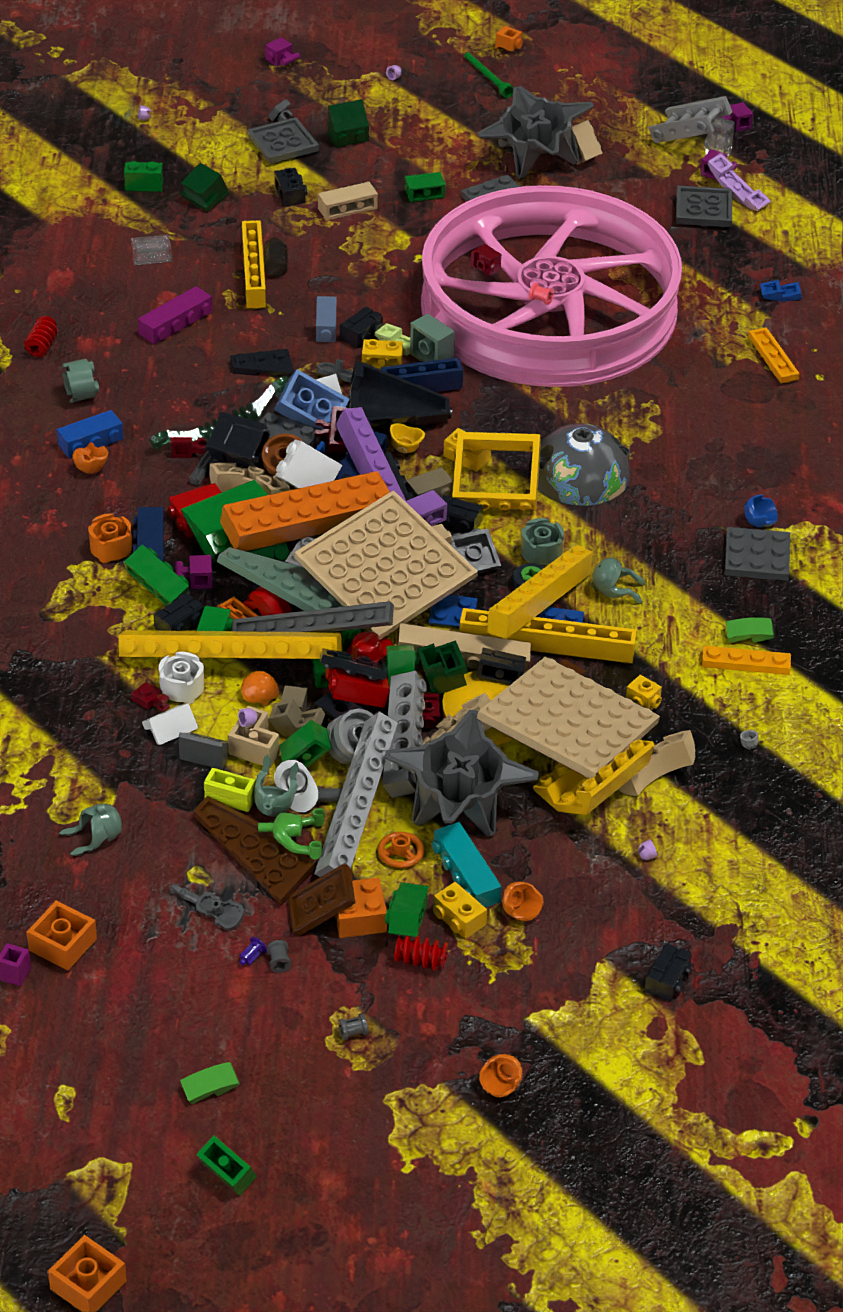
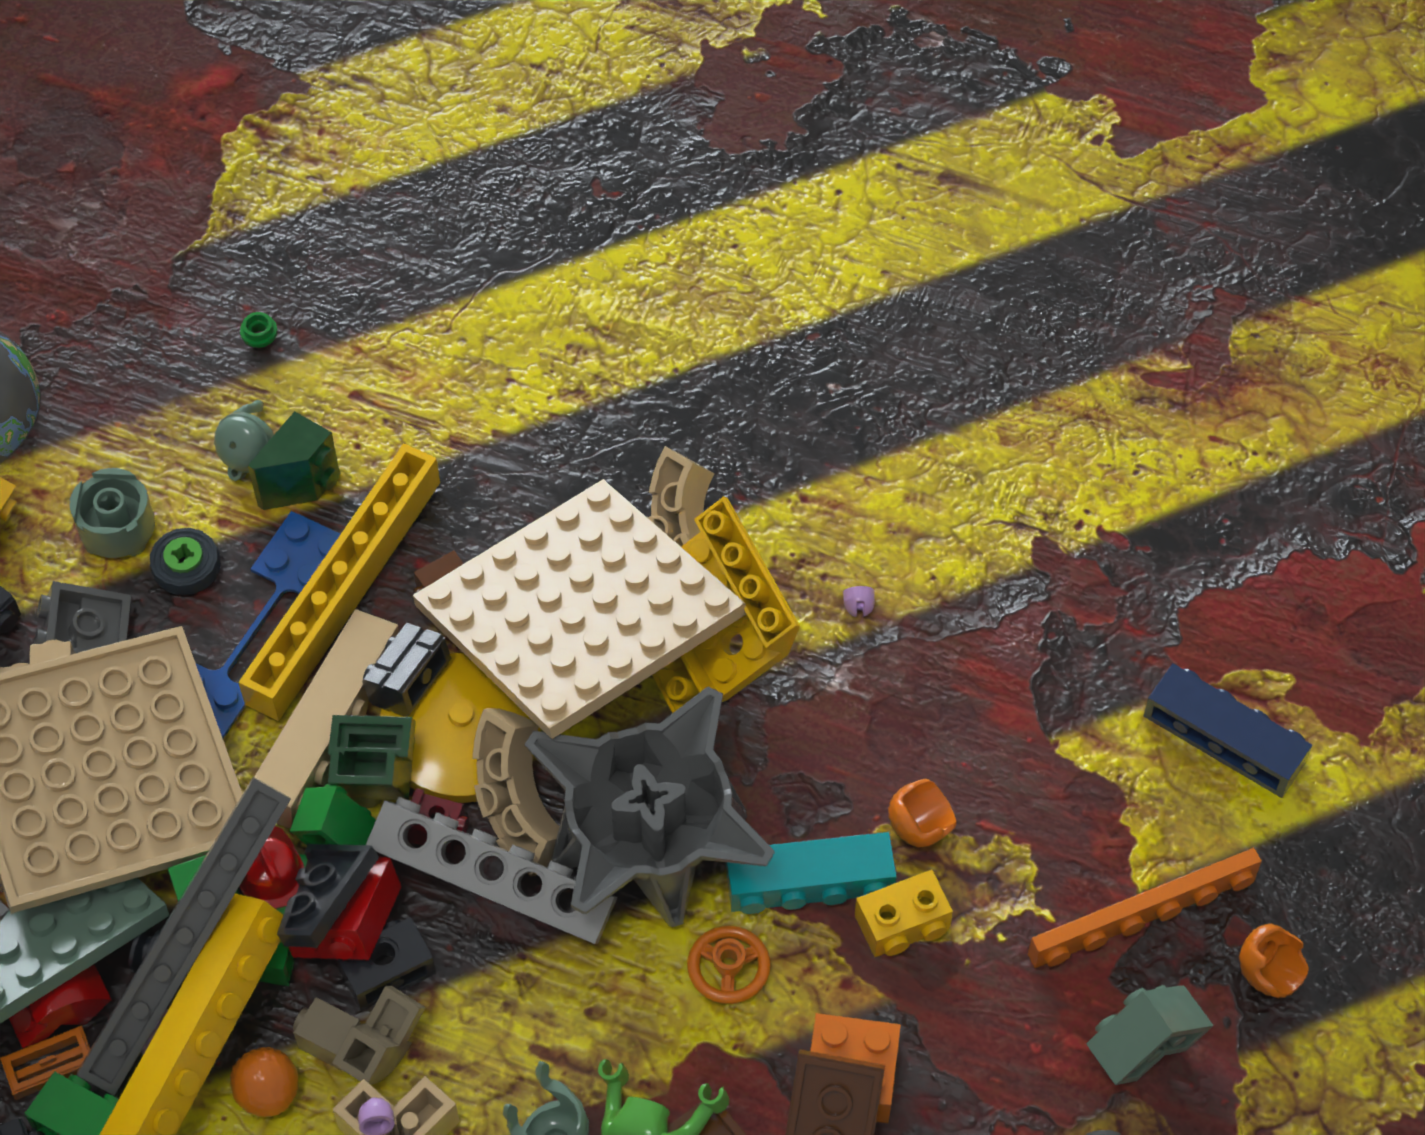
camera: 70 degrees left, 15 degrees up
white piece [274,760,318,812] -> none
green brick [279,720,331,768] -> none
light grey brick [314,712,398,877] -> none
dark grey pin [317,786,341,804] -> none
light grey wheel [326,708,373,765] -> none
green brick [385,882,429,937] -> none
red piece [394,935,448,971] -> none
yellow brick [487,545,593,639] -> none
yellow brick [626,675,662,710] -> none
black brick [645,943,694,1001] -> none
light orange plate [702,645,791,675] -> none
dark grey plate [725,527,790,581] -> none
bright green slope [726,618,774,643] -> none
light grey hinge [740,730,759,750] -> none
blue hair [744,494,778,528] -> none
none -> green plate [240,312,278,348]
none -> dark green slope [248,411,340,510]
none -> orange plate [1028,848,1262,968]
none -> sand green brick [1086,985,1214,1085]
none -> dark blue brick [1143,663,1312,798]

